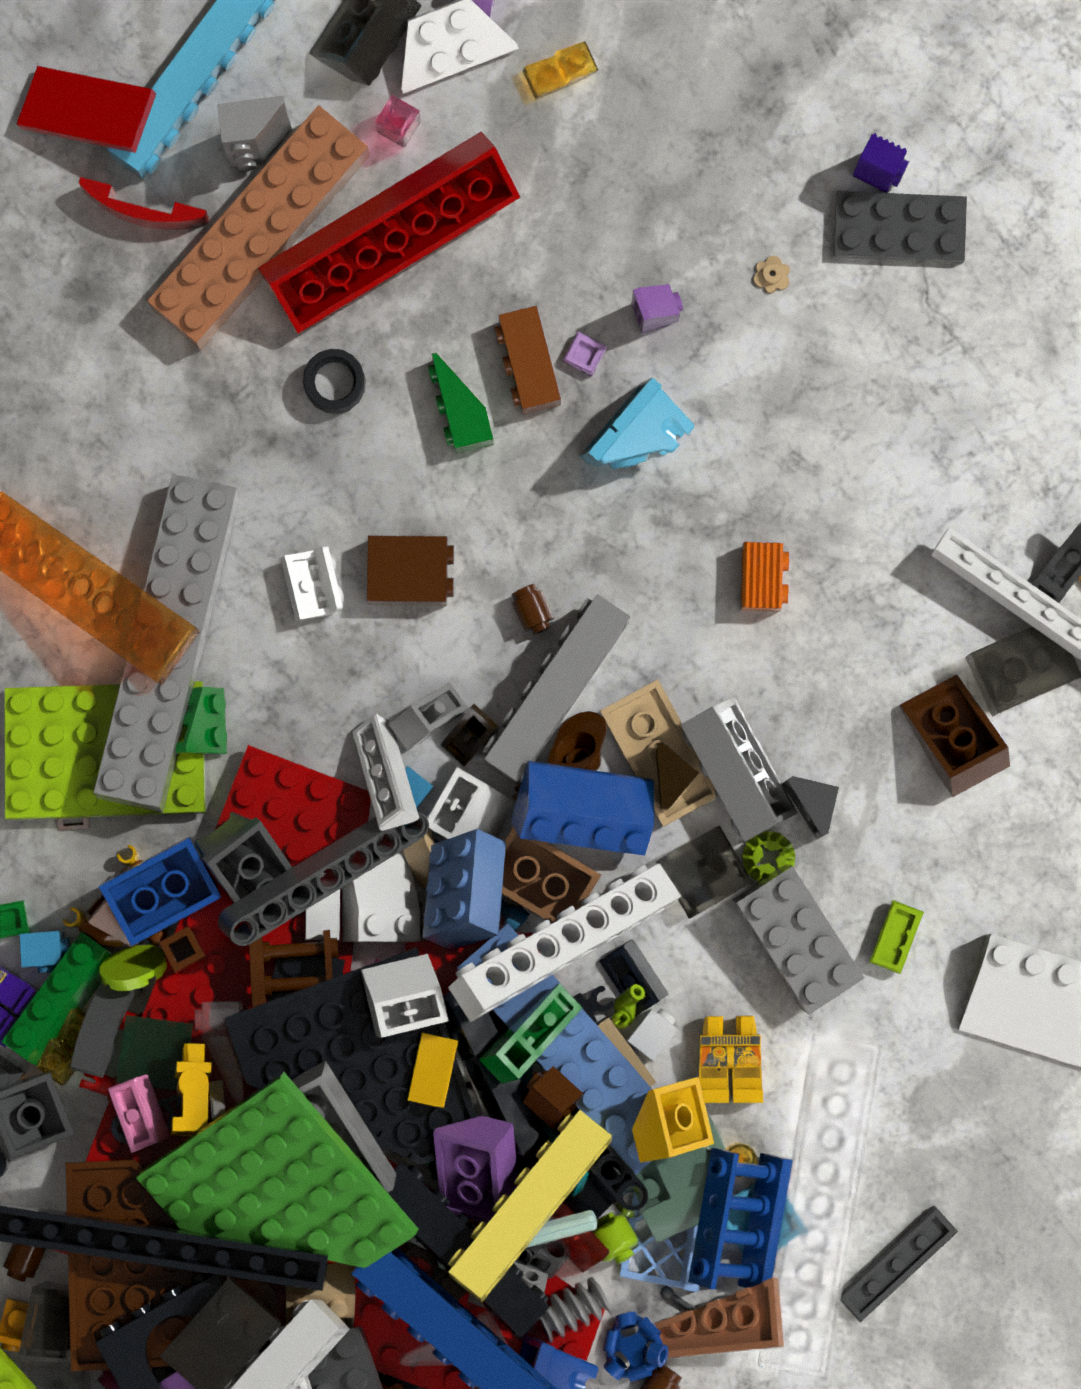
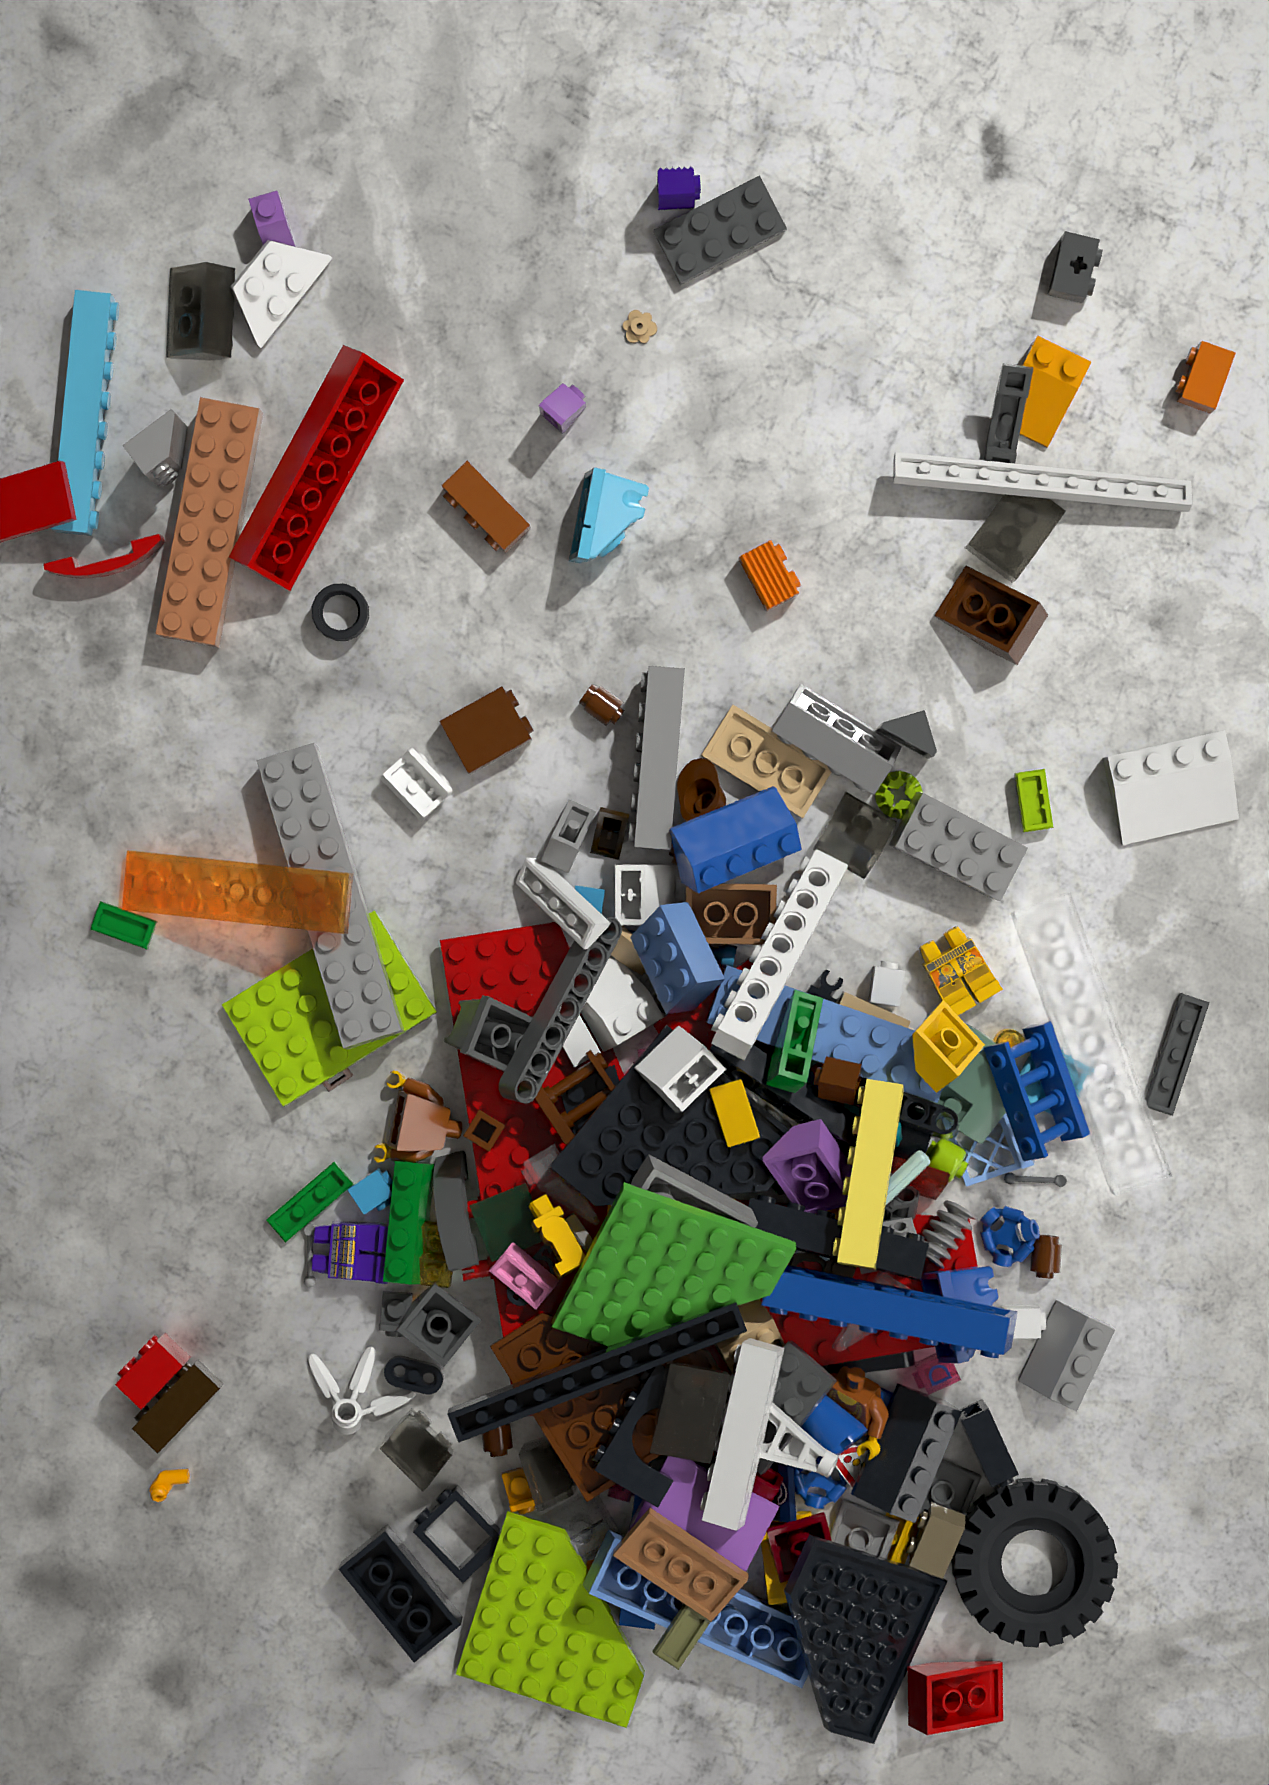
camera: 30 degrees left, 5 degrees up
blue brick [99,836,221,946] -> none
lime tile [99,945,167,991] -> none
green wing [176,687,227,755] -> none
clear pink brick [375,95,421,148] -> none
green slope [427,353,494,454] -> none
clear yellow slope [523,41,598,100] -> none
lavender tile [563,332,607,377] -> none
black slope [599,940,668,1017] -> none
lime arm [612,984,645,1029] -> none
nougat wing [654,1277,784,1359] -> none
dark brown slope [655,742,699,811] -> none

